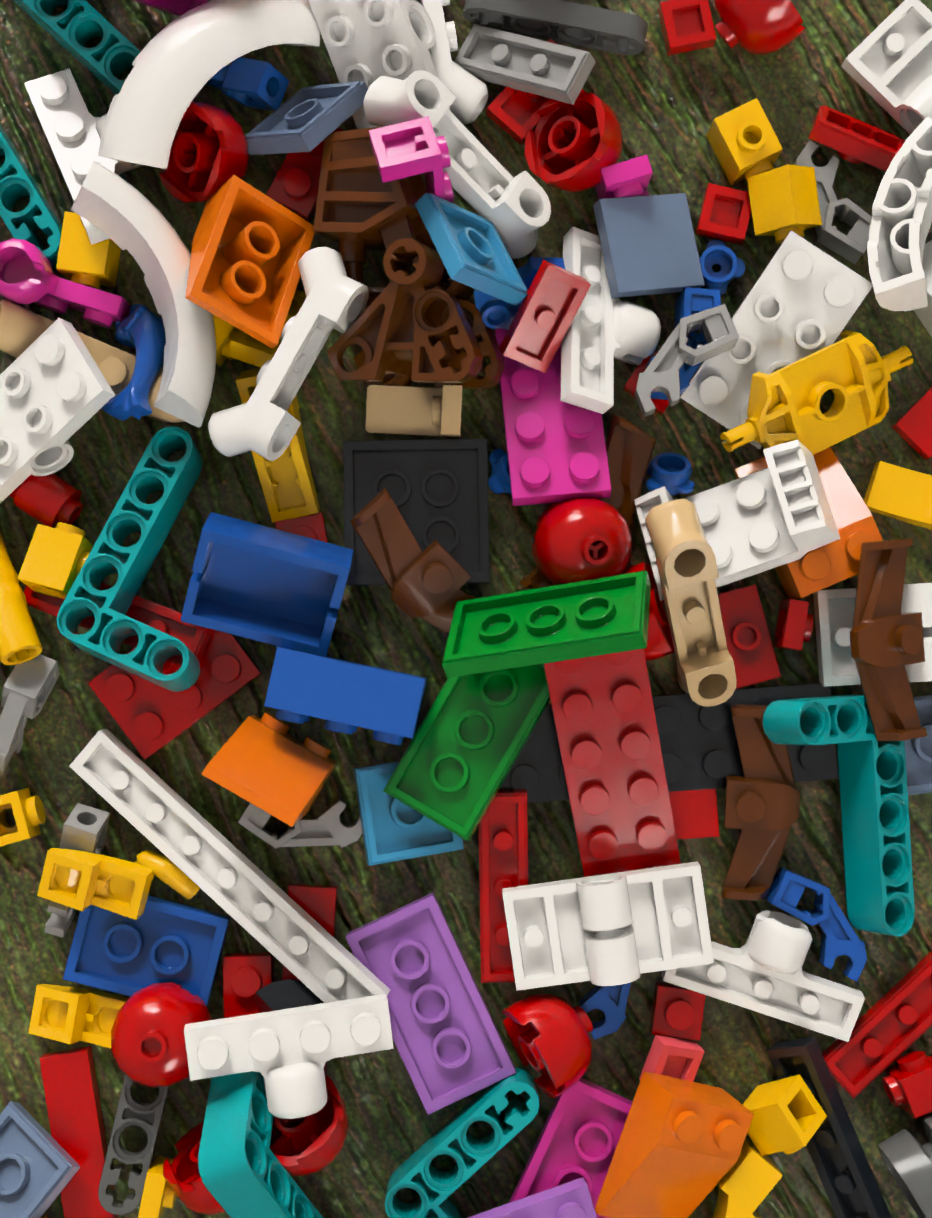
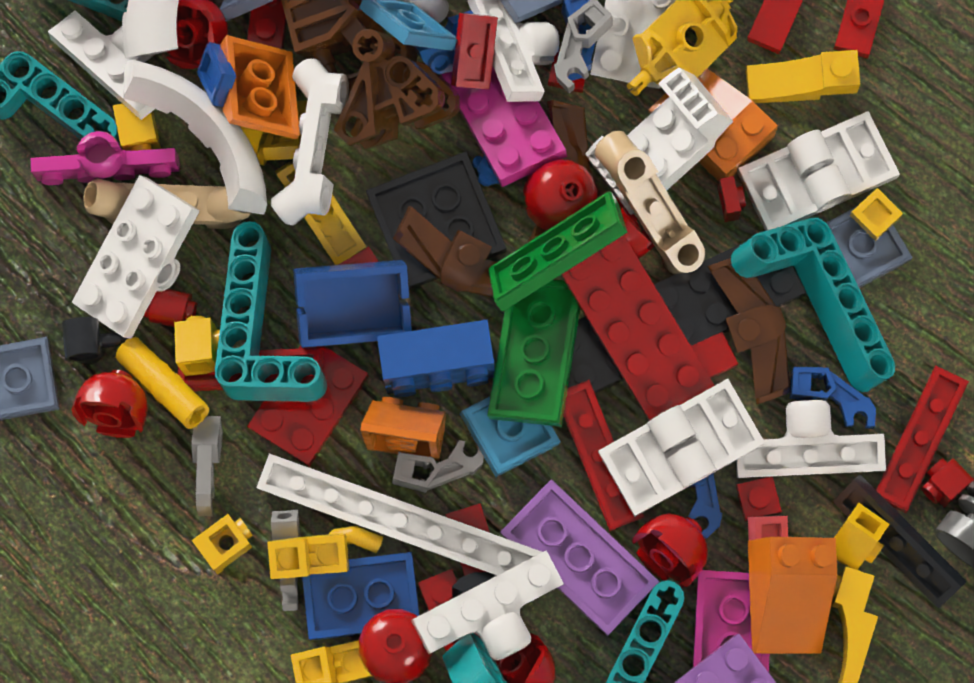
camera: 15 degrees left, 10 degrees down
blue animal [101,304,166,421] -> none
tan bracket [365,385,463,437] -> none
blue plate [646,452,694,495] -> none
red plate [718,584,781,689] -> none
reddish brown plate [849,538,927,741] -> none
none -> blue tile [197,42,236,108]

